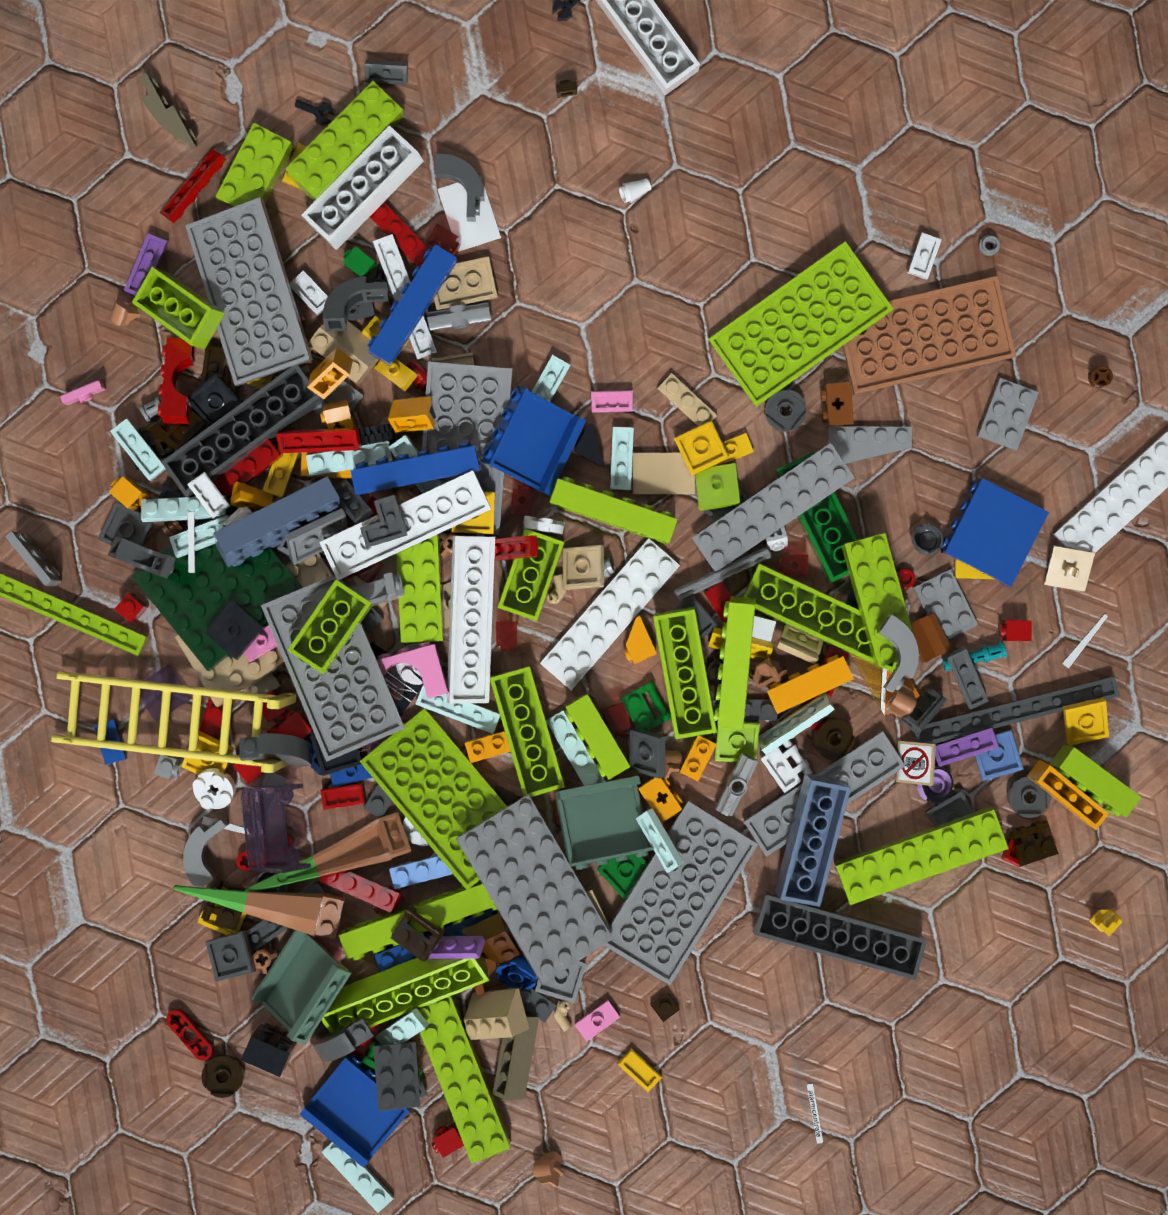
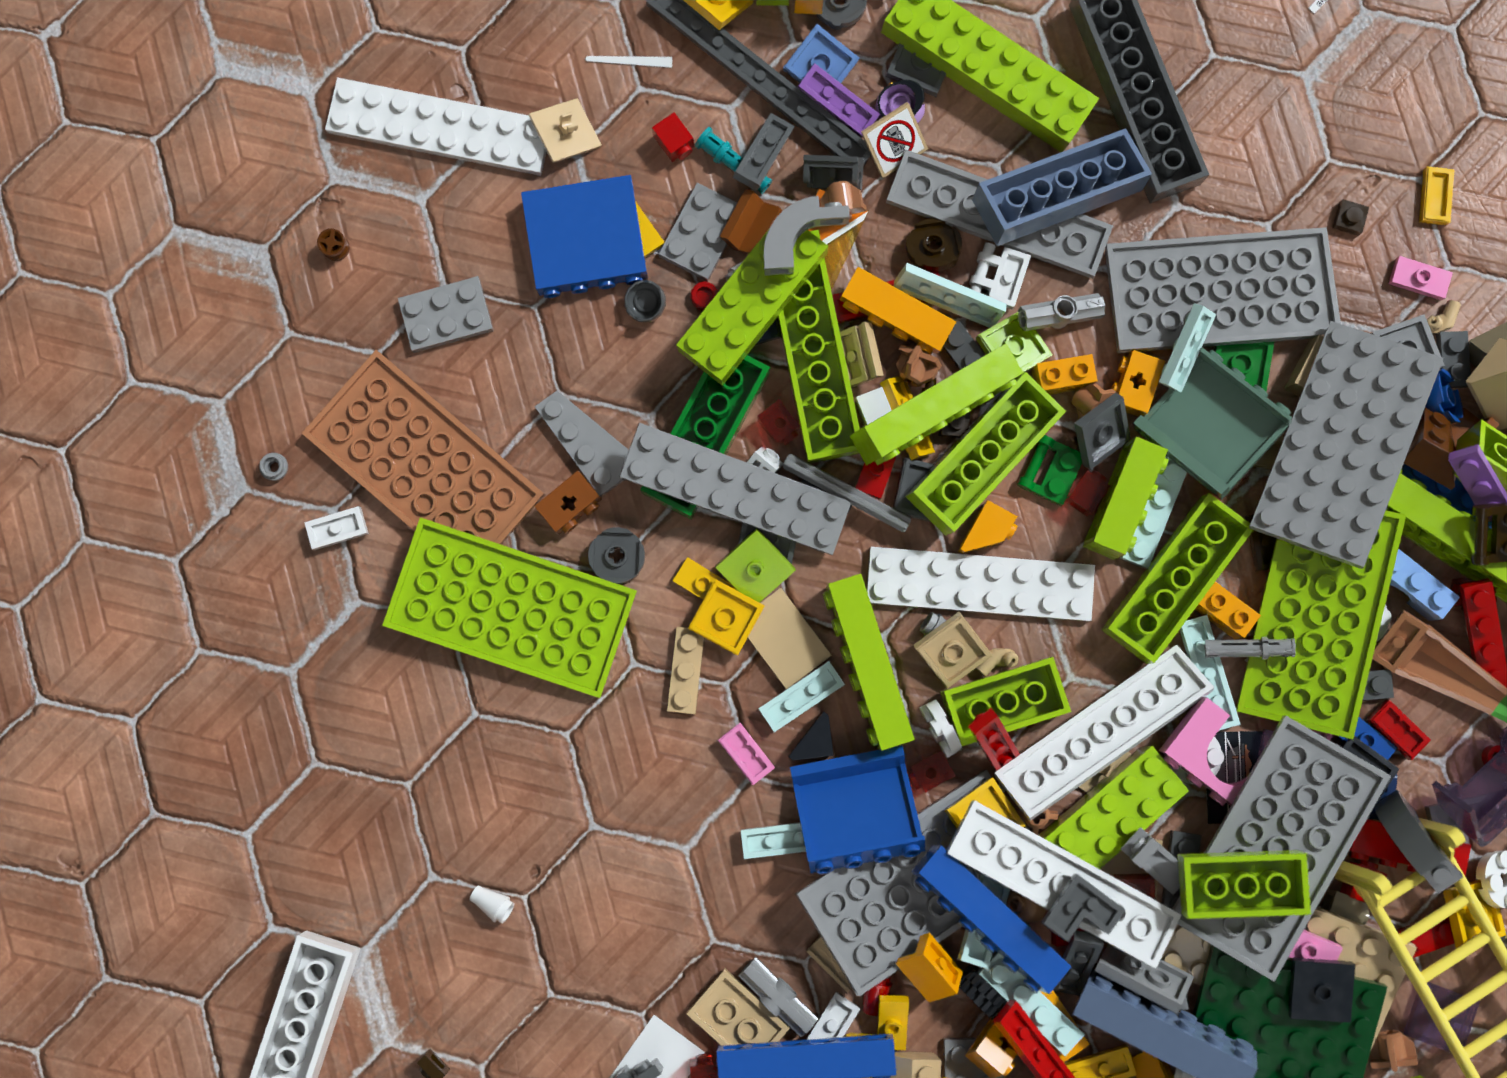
camera: 130 degrees left, 5 degrees down
clear red brick [496,621,518,651] -> none
none -> light grey pin [1205,637,1296,659]
none -> nougat piece [1370,1030,1418,1072]

